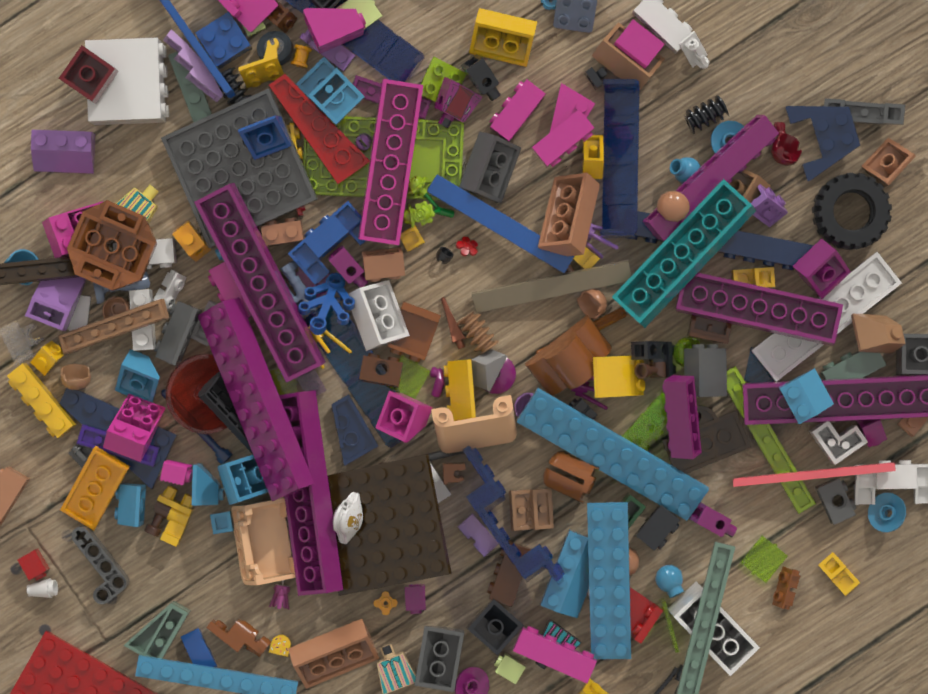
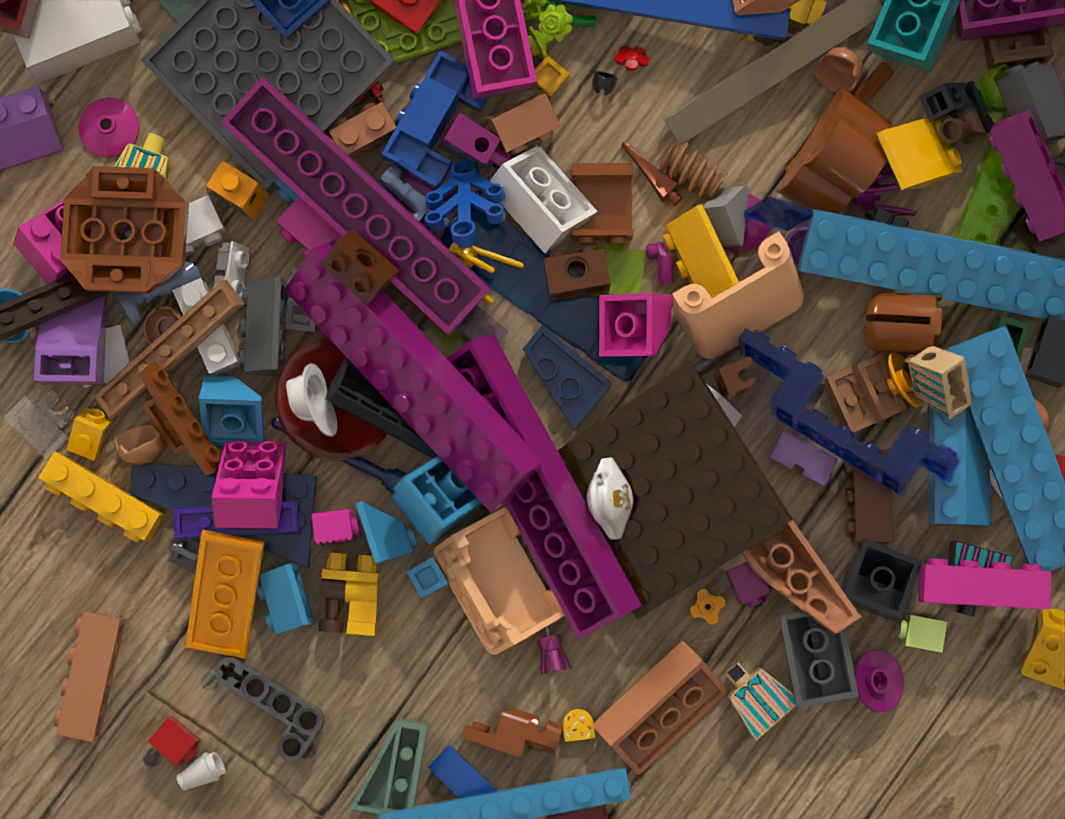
camera: 25 degrees left, 5 degrees down
none -> dark pink dish [79,98,139,157]
none -> dark orange bracket [139,361,221,476]
none -> white piece [286,364,338,436]
none -> reddish brown brick [321,230,400,305]
none -> nougat wedge [741,520,861,635]
none -> clear blue piece [743,196,813,231]
none -> light orange dish [887,352,924,408]
none -> tan torso [903,346,972,420]

